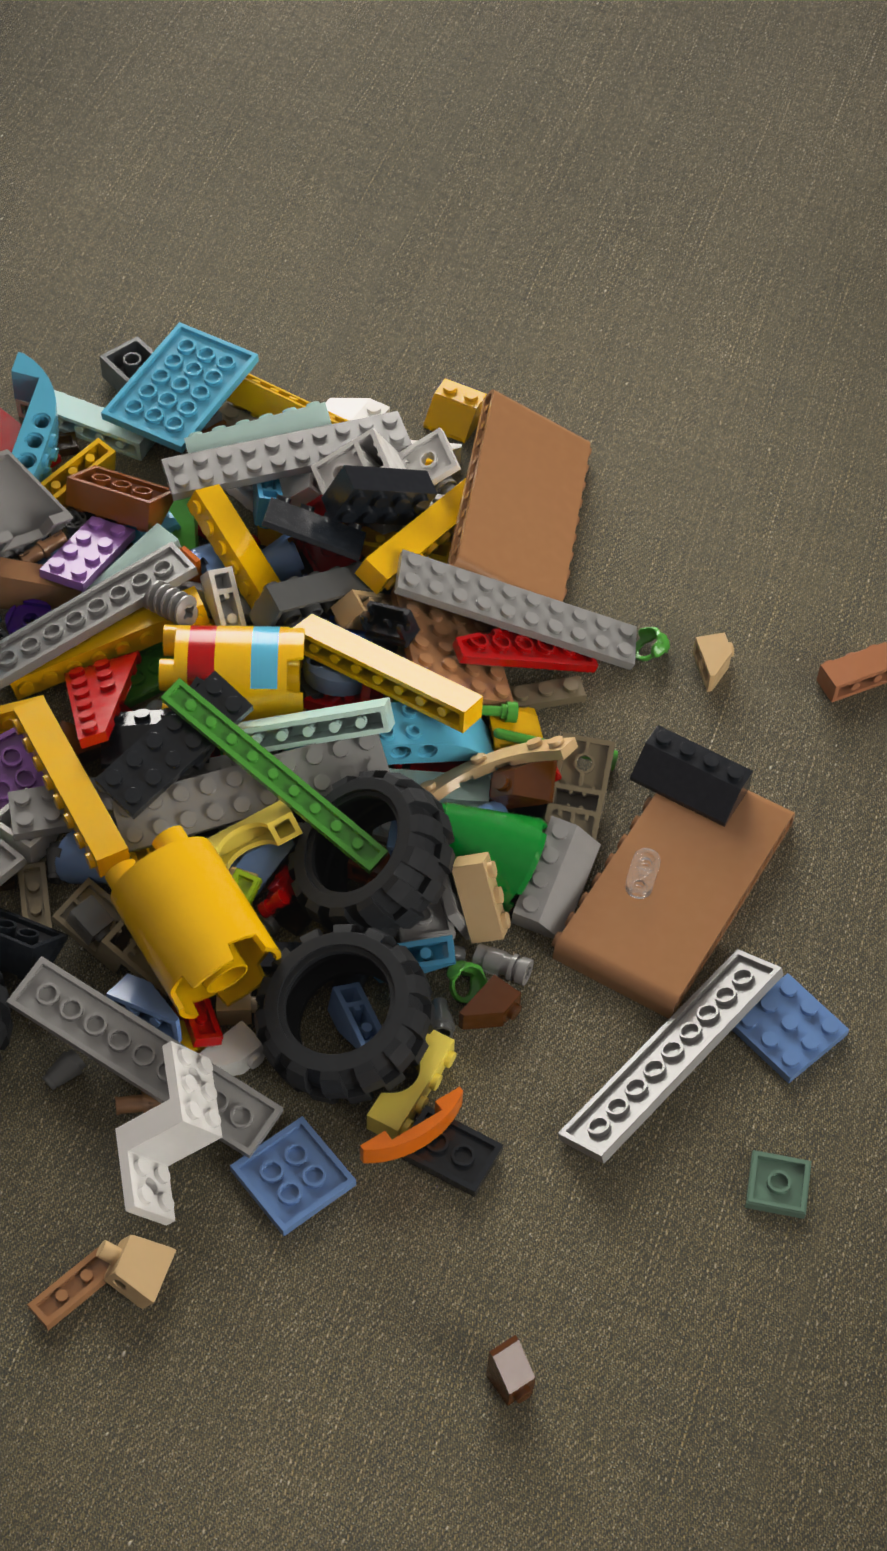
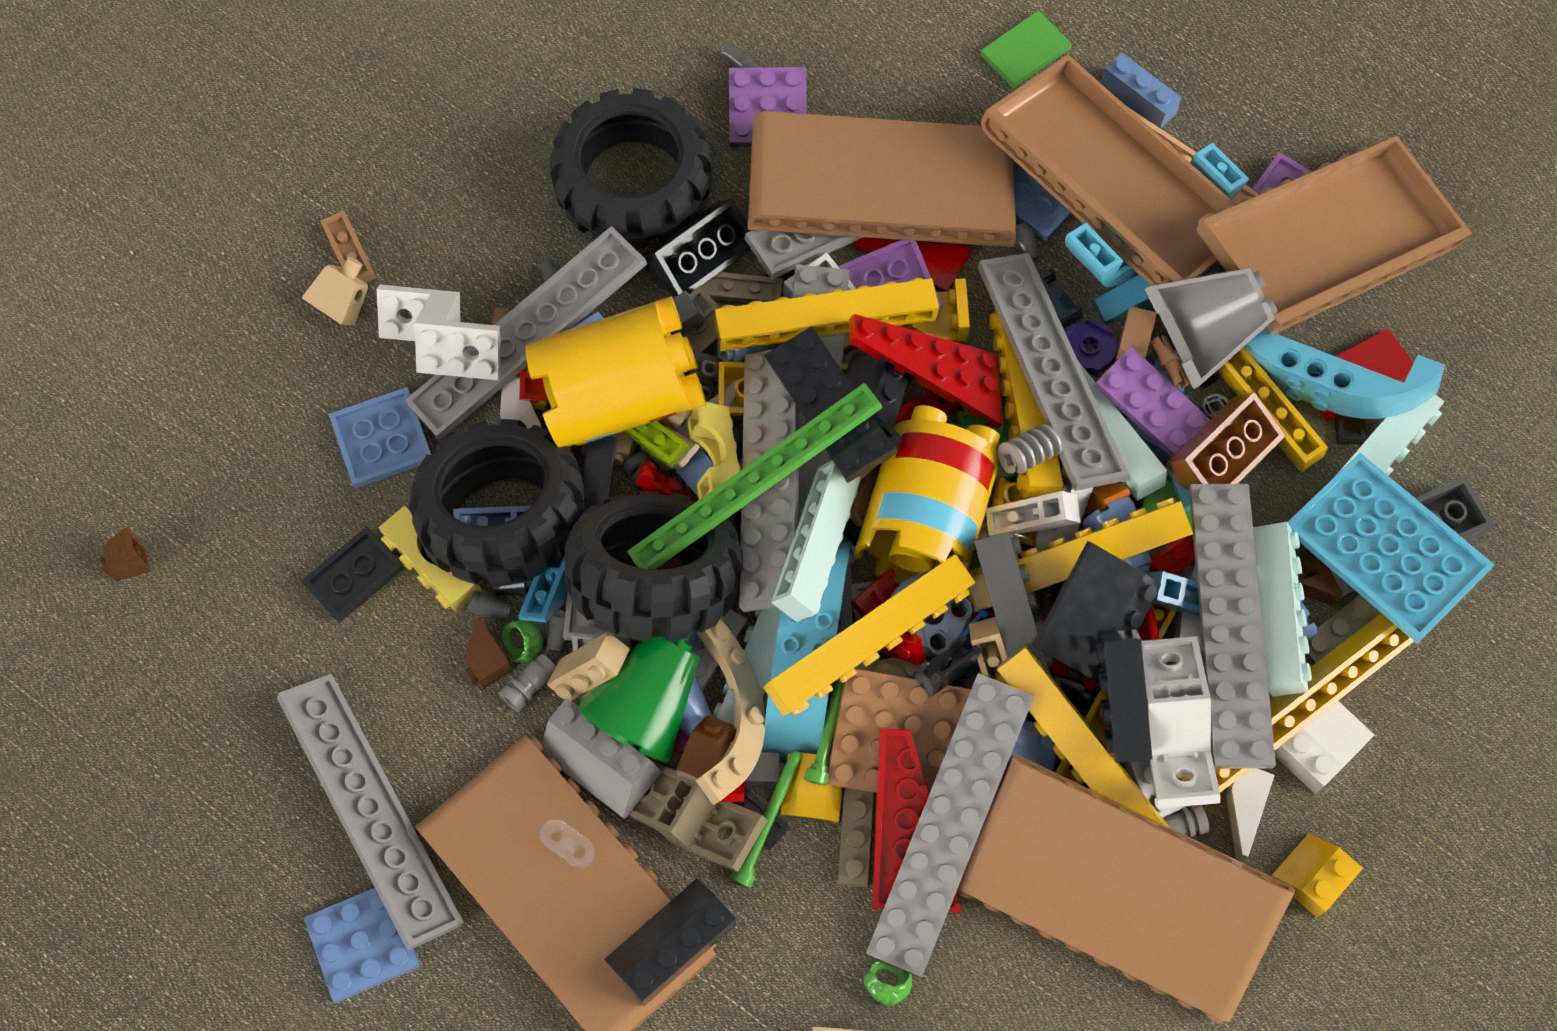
camera: 110 degrees right, 15 degrees up
orange slope [360,1087,463,1163] -> none
sand green tile [745,1150,812,1219] -> none

